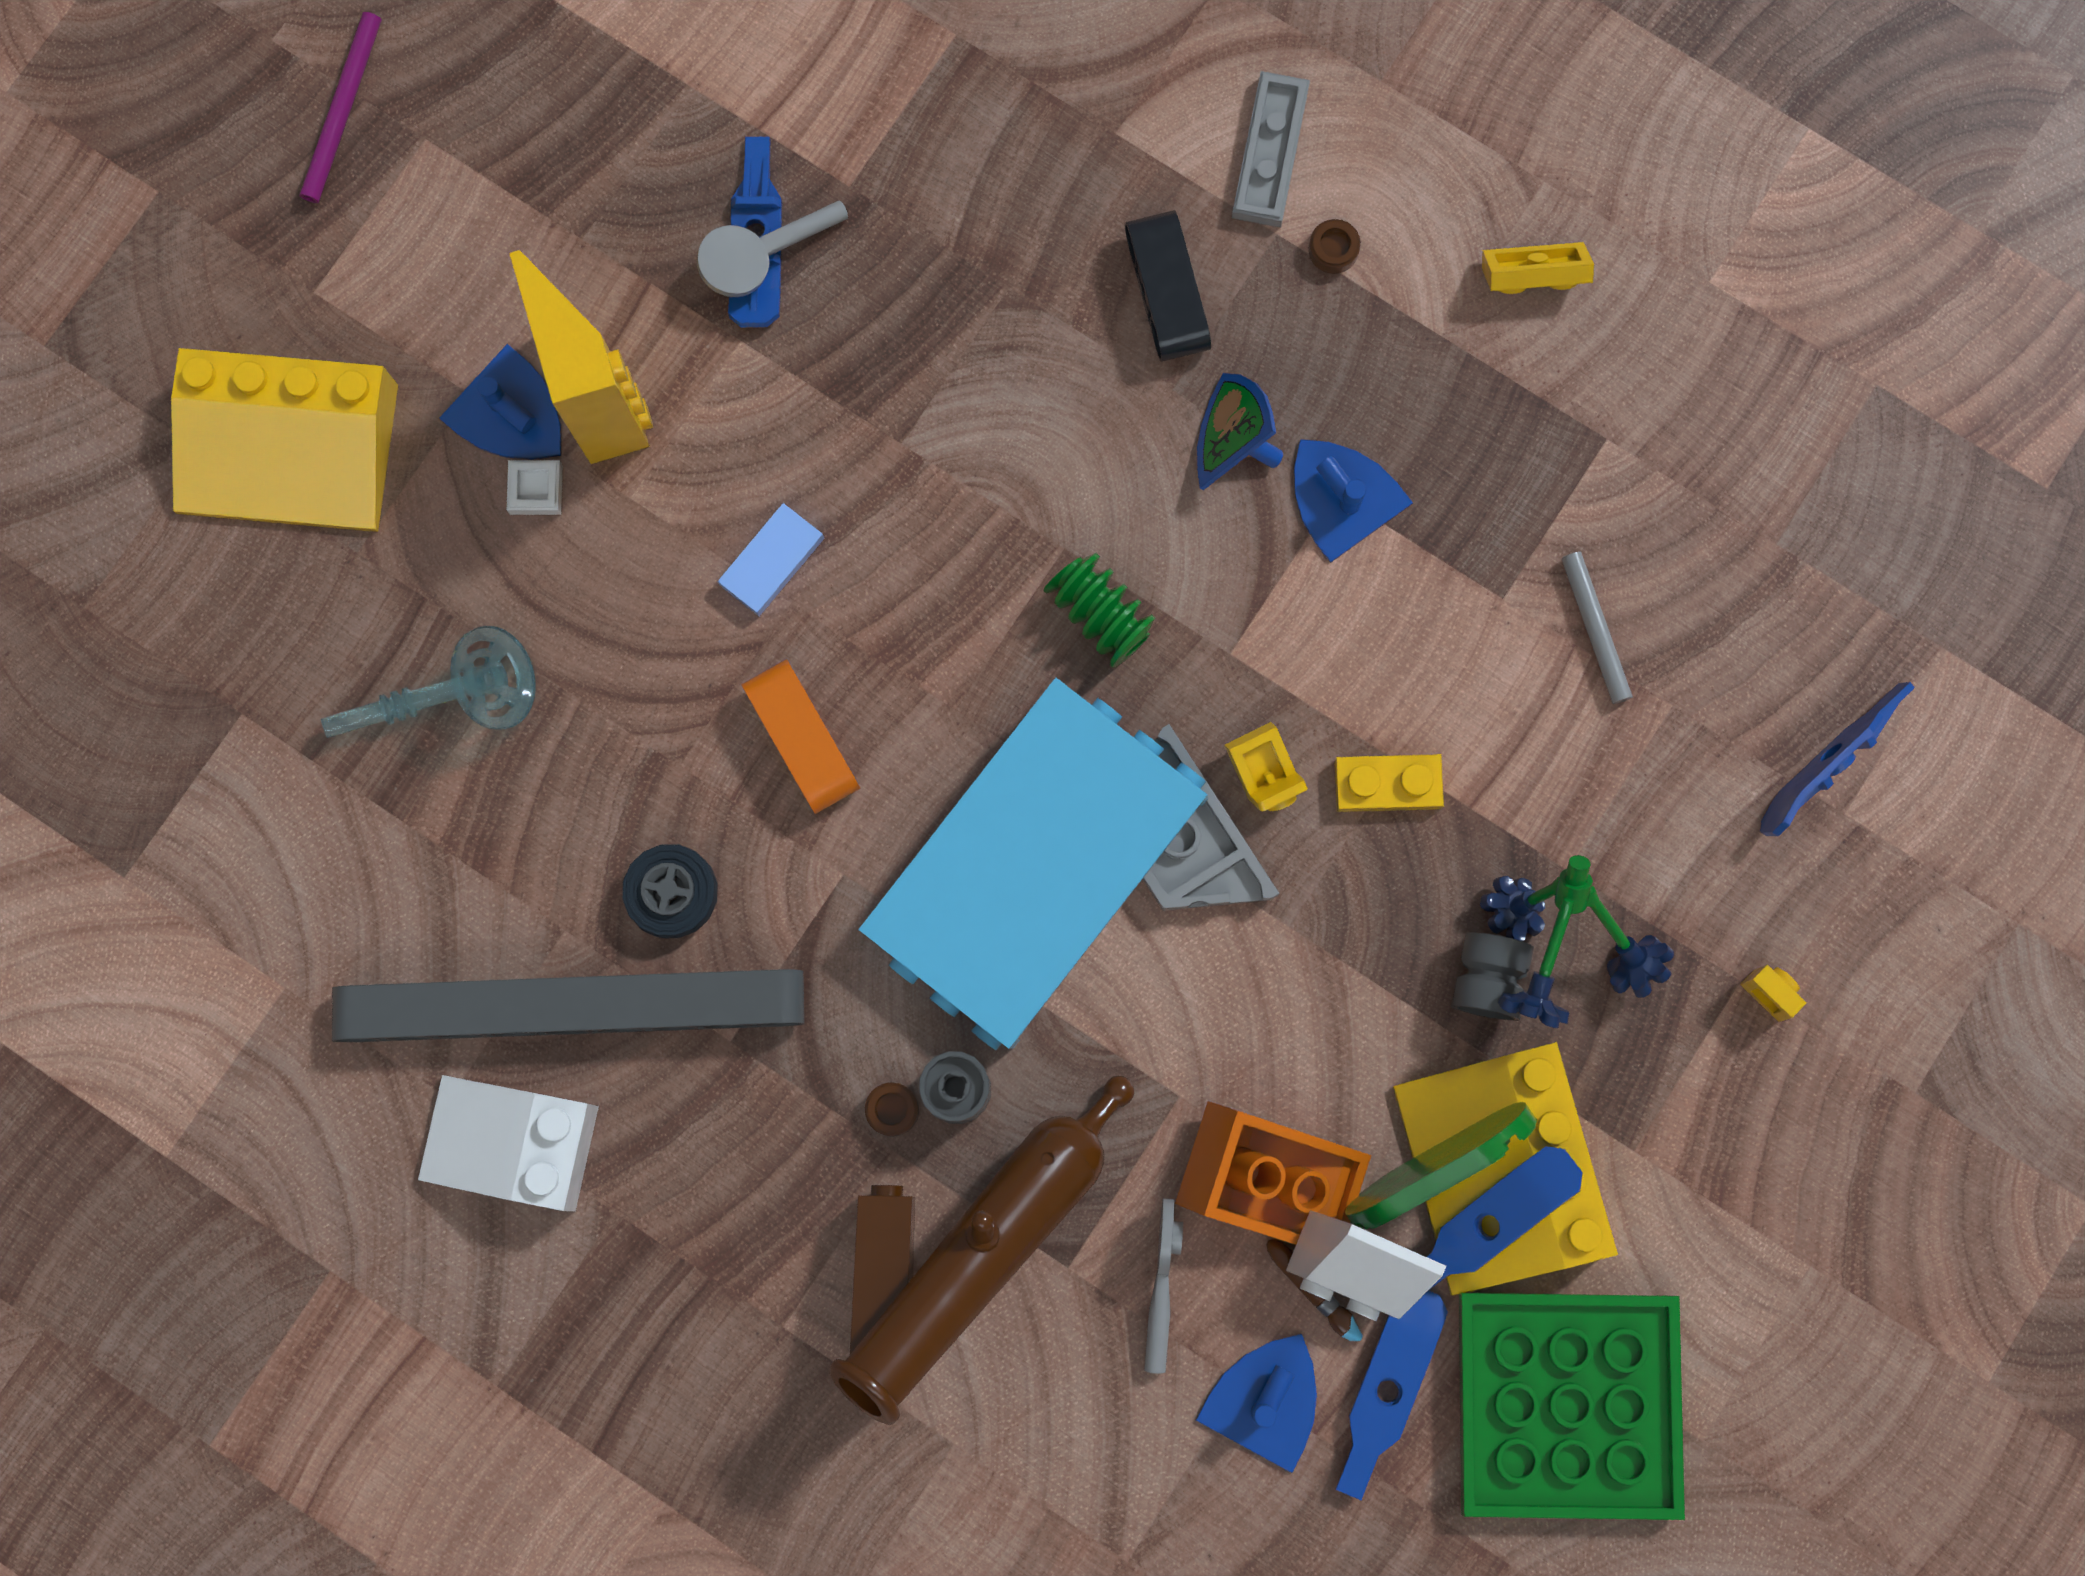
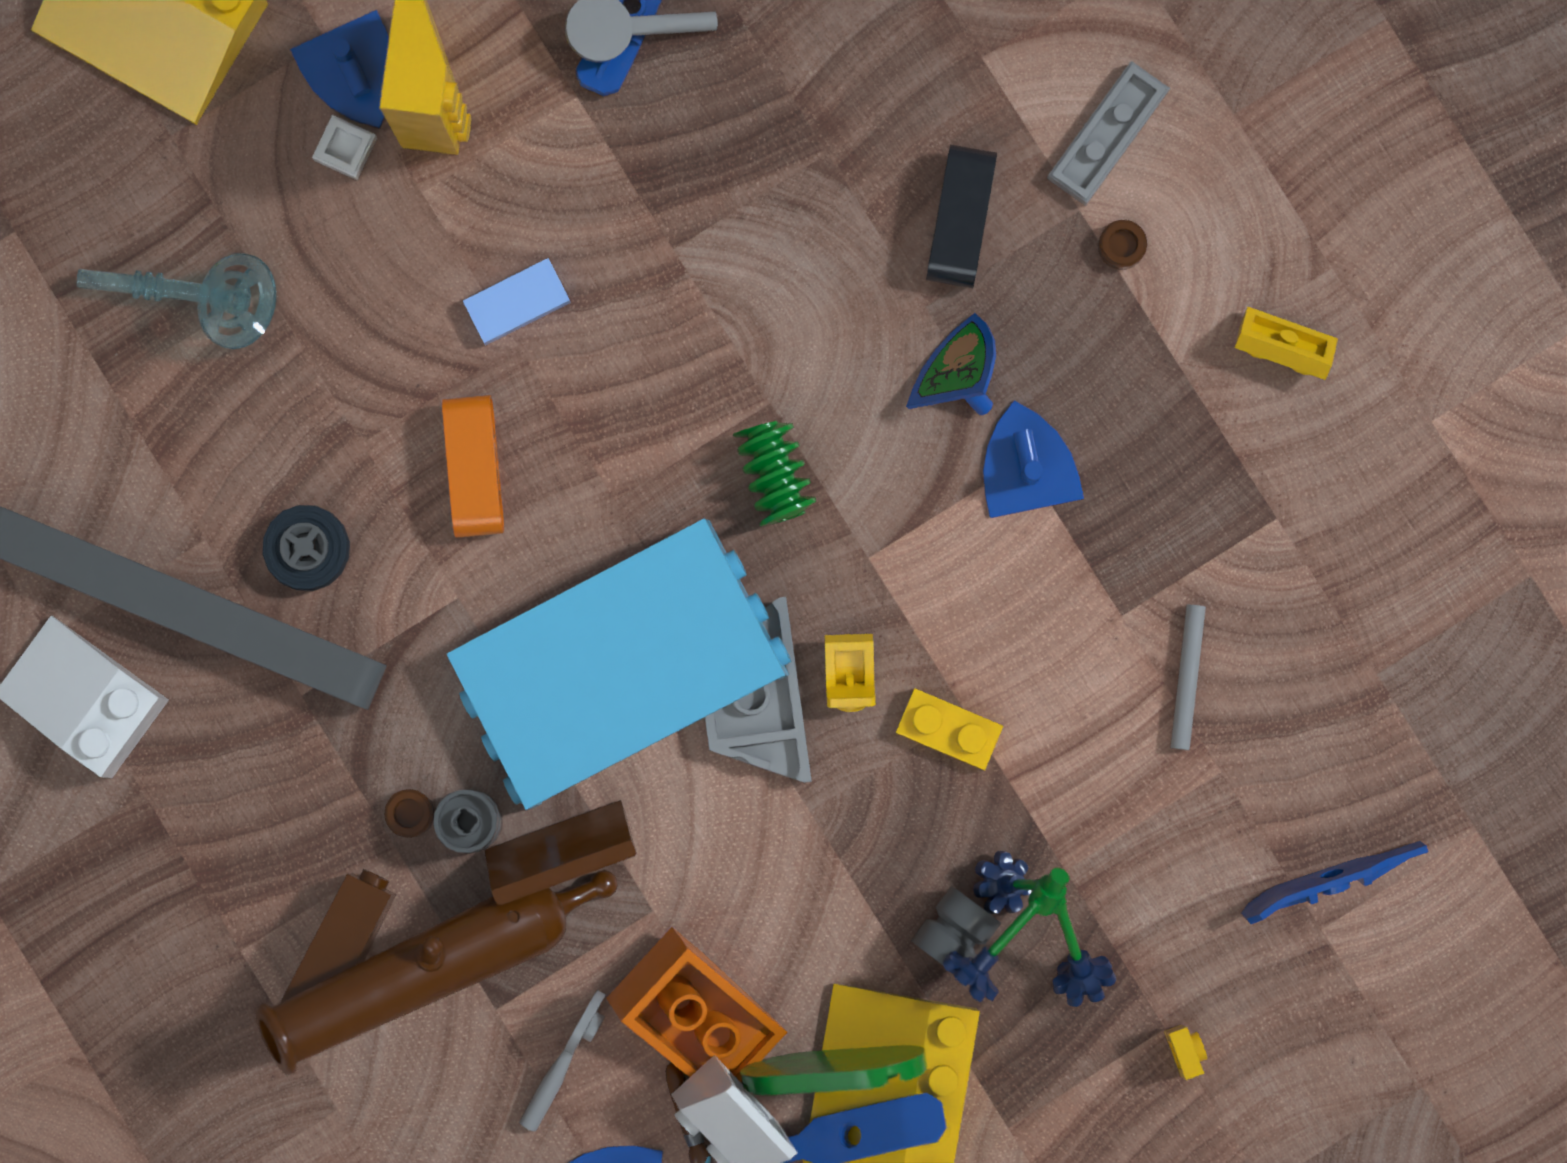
camera: 20 degrees right, 5 degrees up
none -> reddish brown tile [485,800,637,905]

